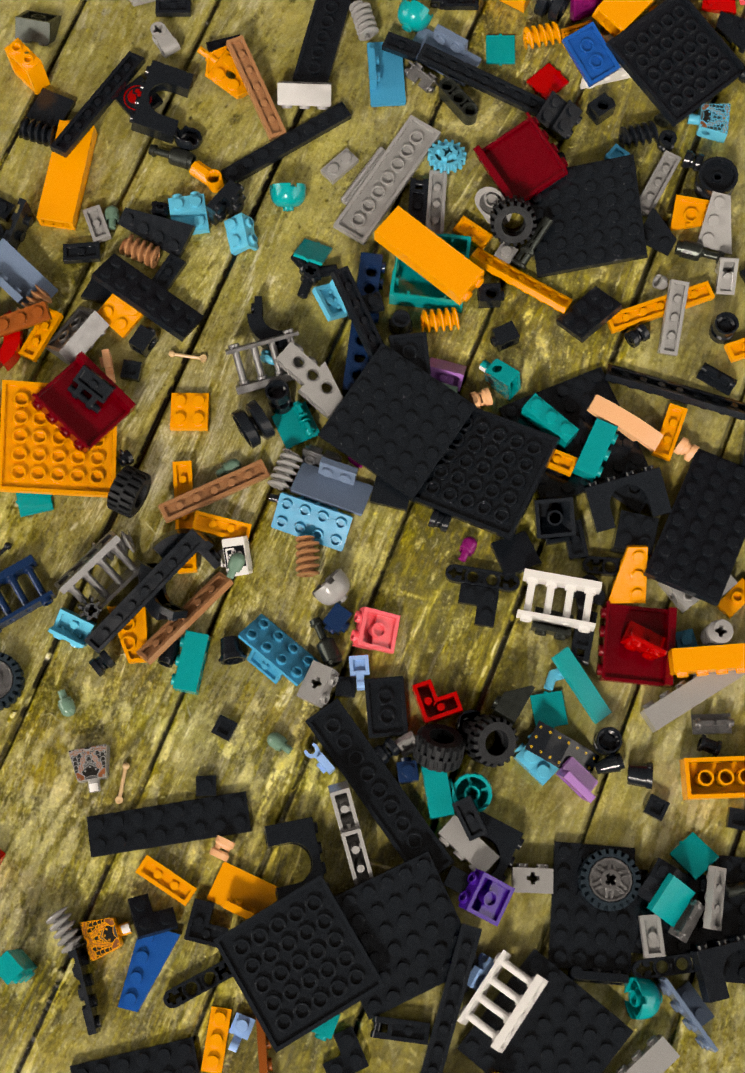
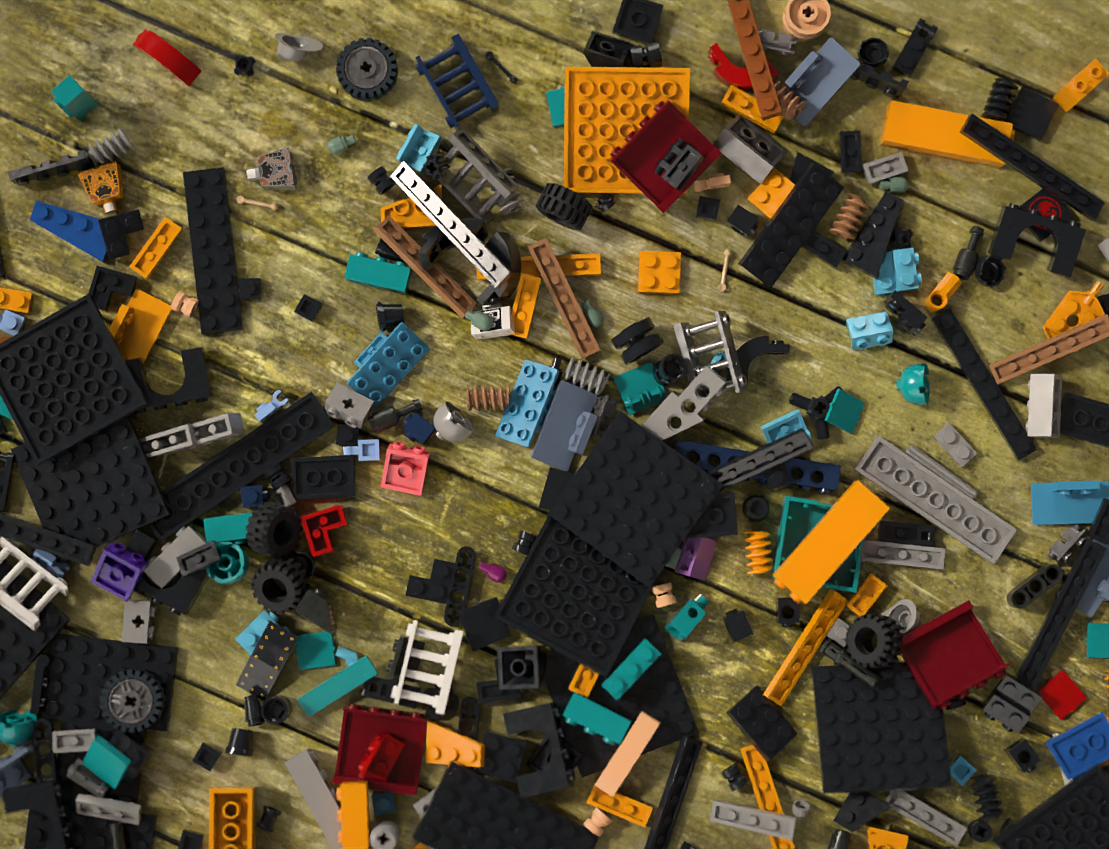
camera: 90 degrees right, 10 degrees up
black beam [163,960,233,1008] -> none
sand green cylinder [267,732,293,755] -> none
medium azure gear [427,139,467,174] -> none
medium lavender panel [556,756,598,803] -> none
teal piece [669,832,719,880] -> none
flat silver hinge [691,713,734,735] -> none

